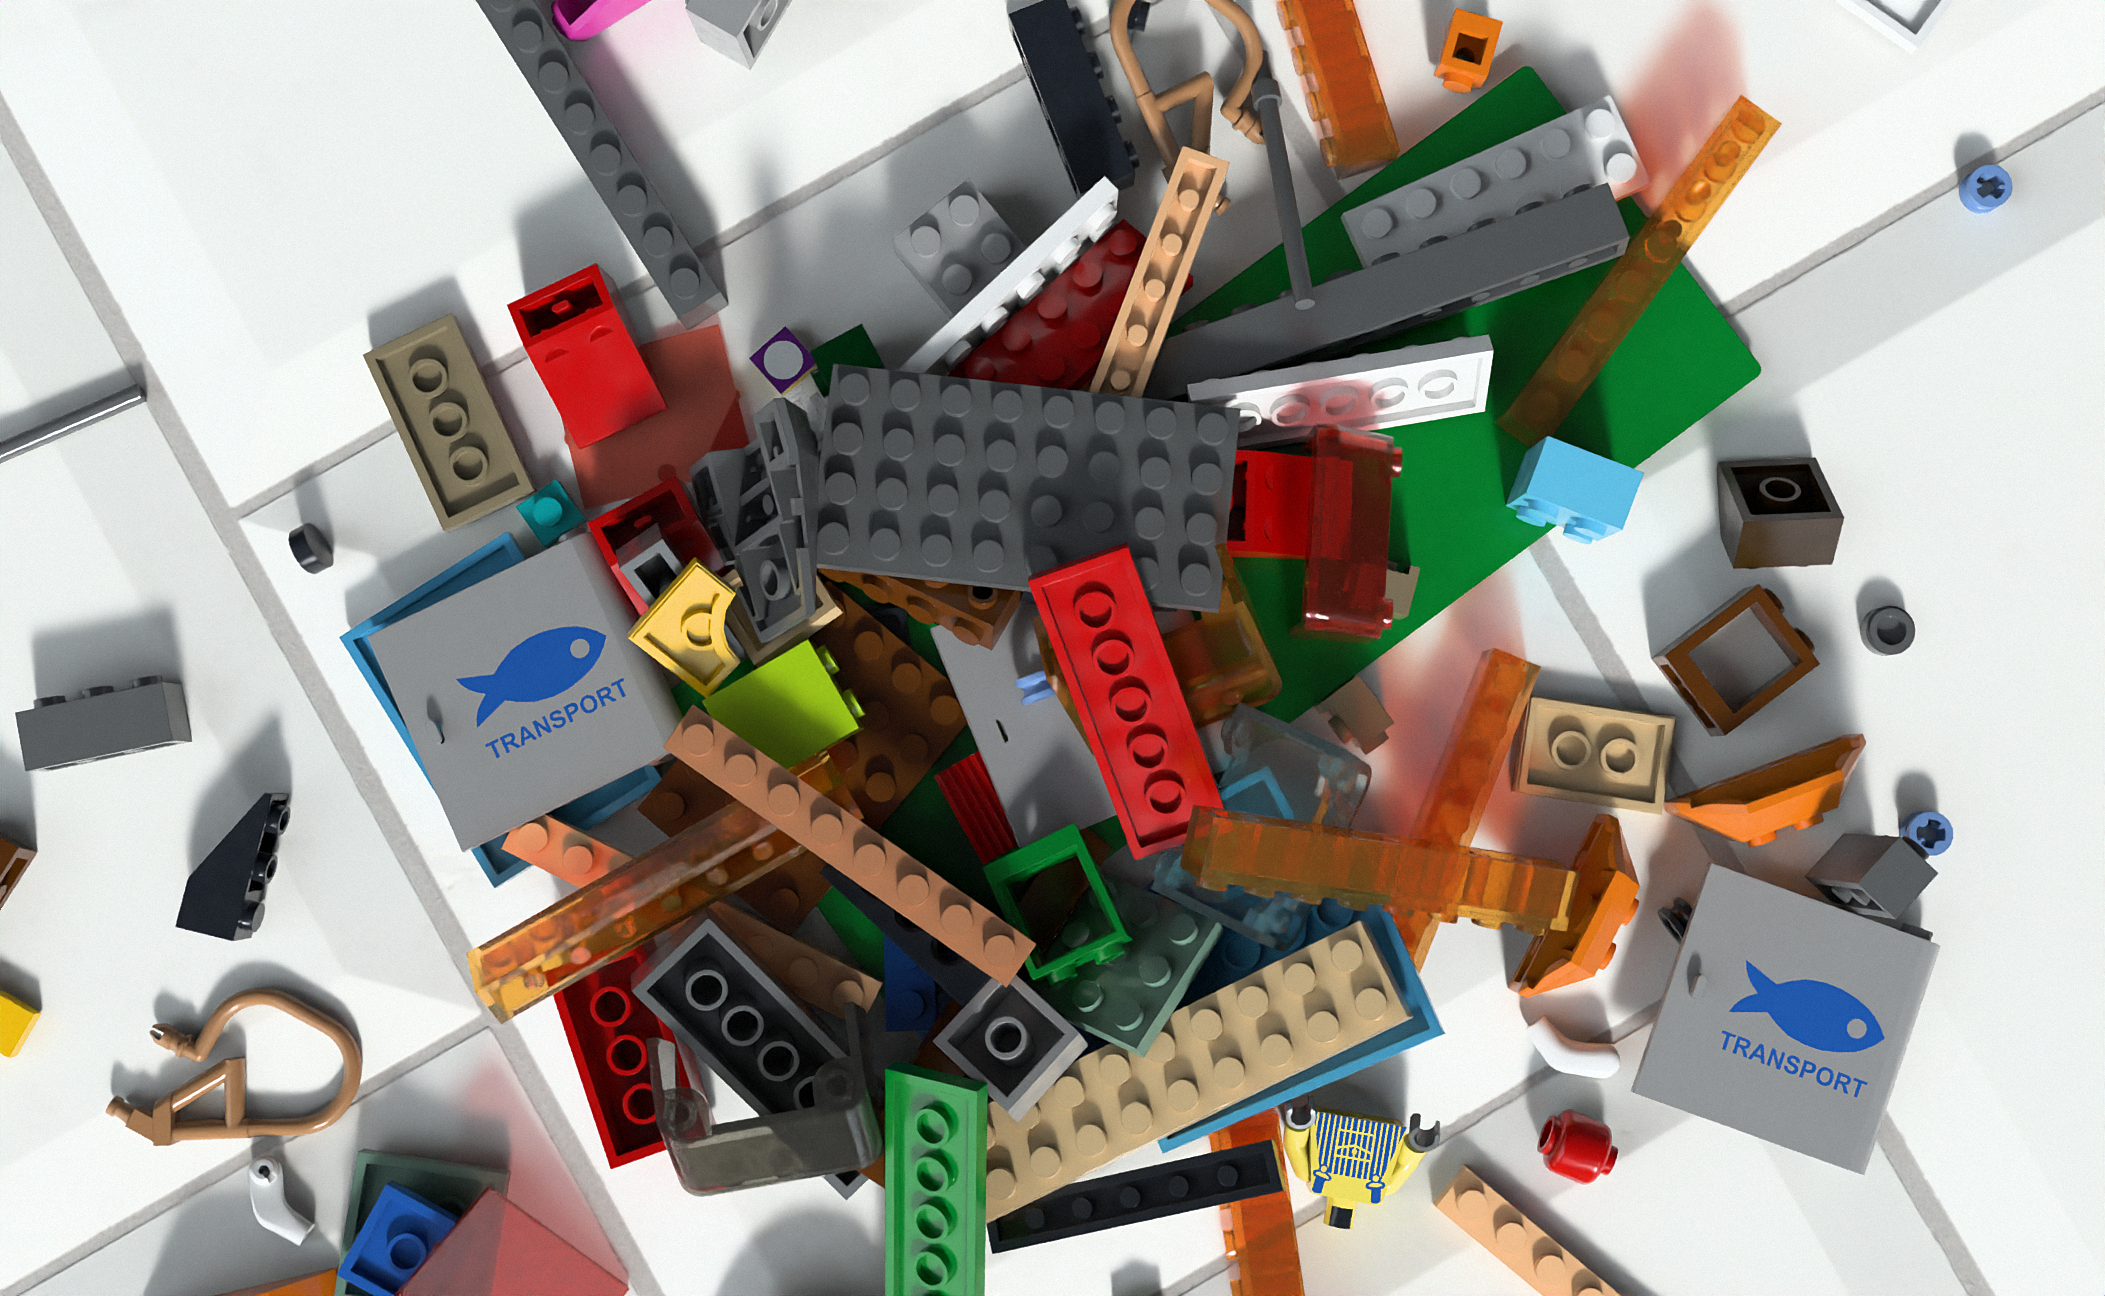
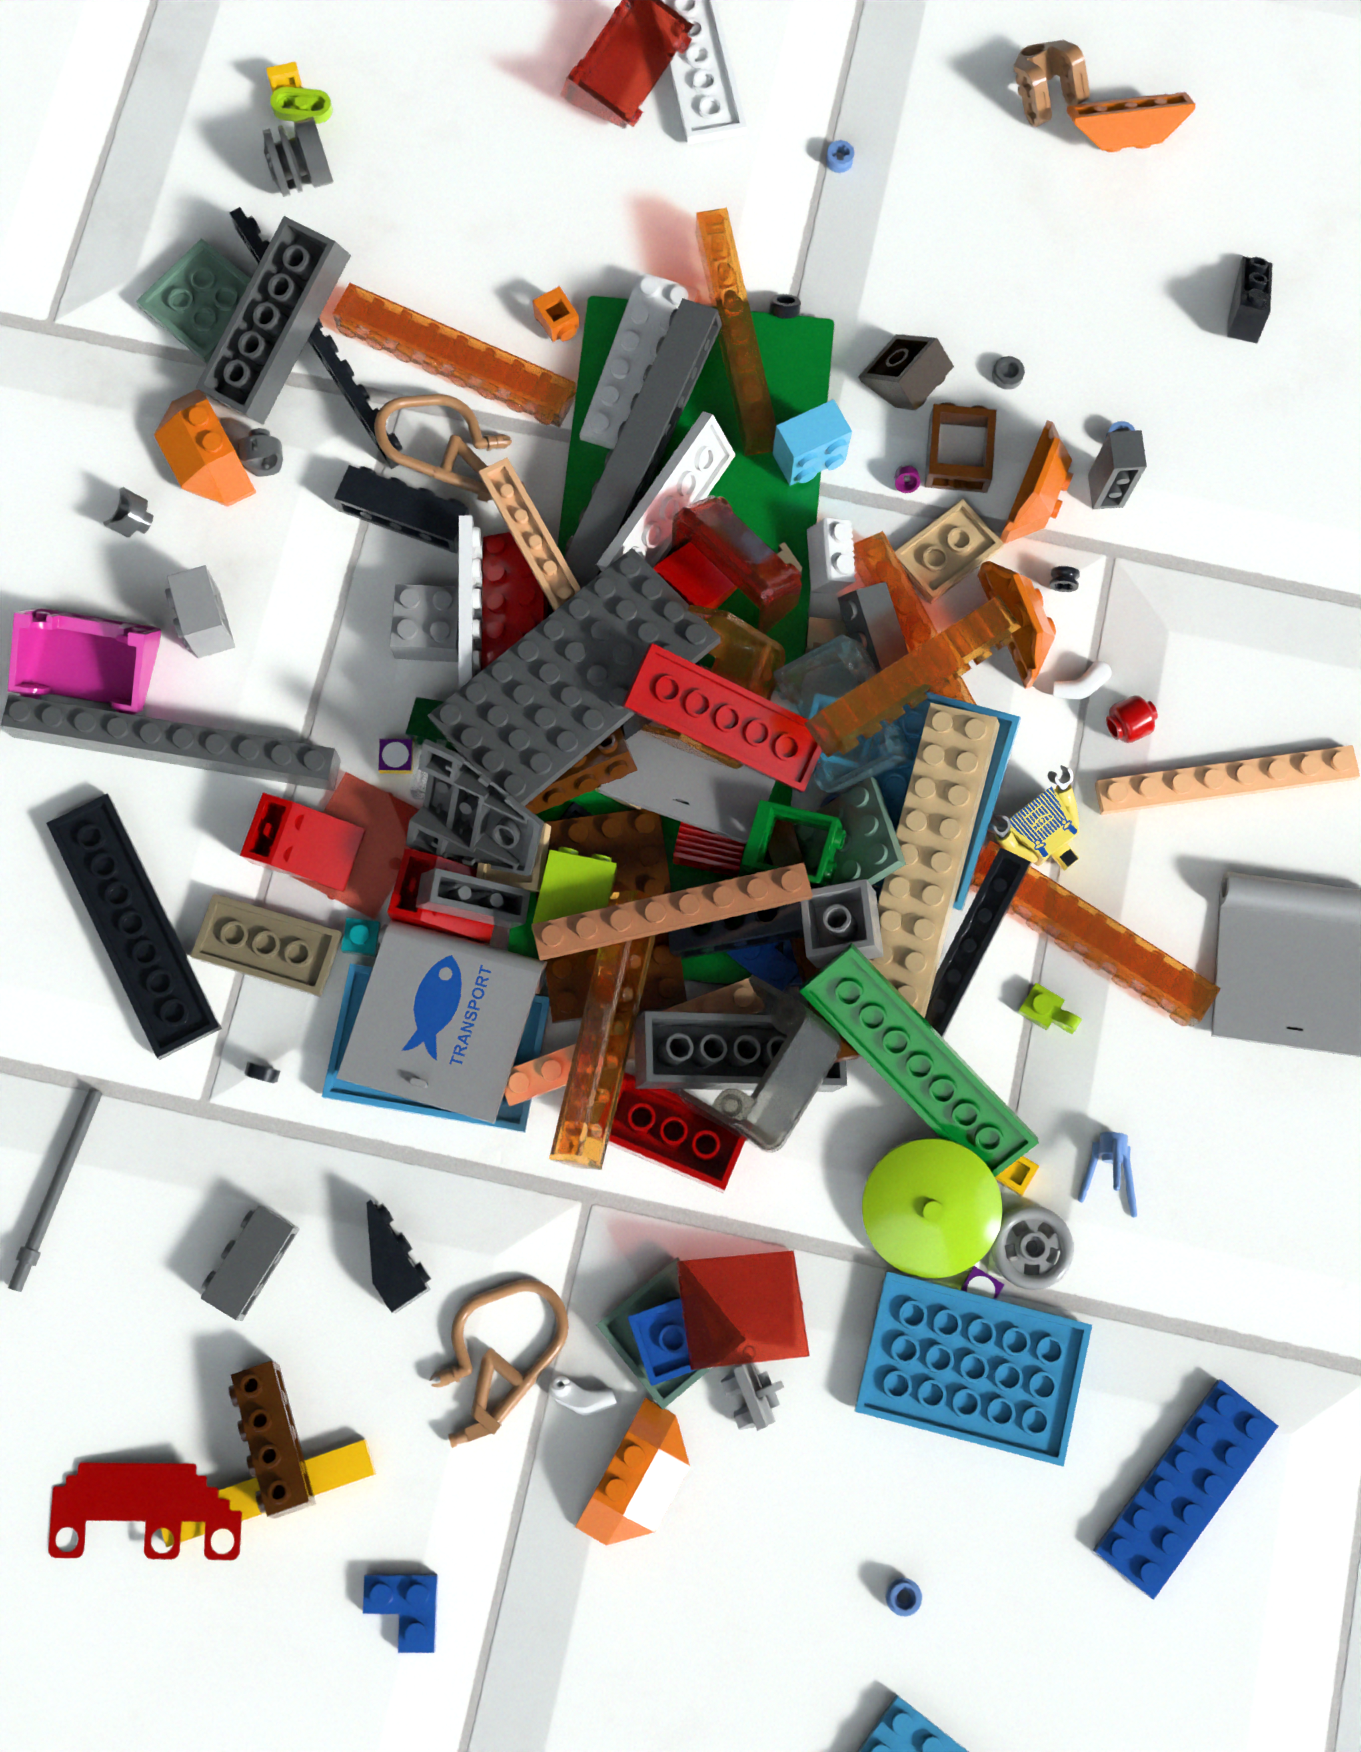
camera: 55 degrees left, 10 degrees down
yellow tile [627,557,741,698] -> none
medium blue bush [1014,666,1066,706] -> none
dark grey bar [1251,50,1315,310] -> none
light grey door [1631,862,1940,1175] -> none
none -> black plate [46,793,222,1060]
none -> black tile [769,294,801,319]
none -> white brick [807,518,857,594]
none -> dark grey brick [837,582,915,691]
none -> magenta hinge [894,465,921,493]

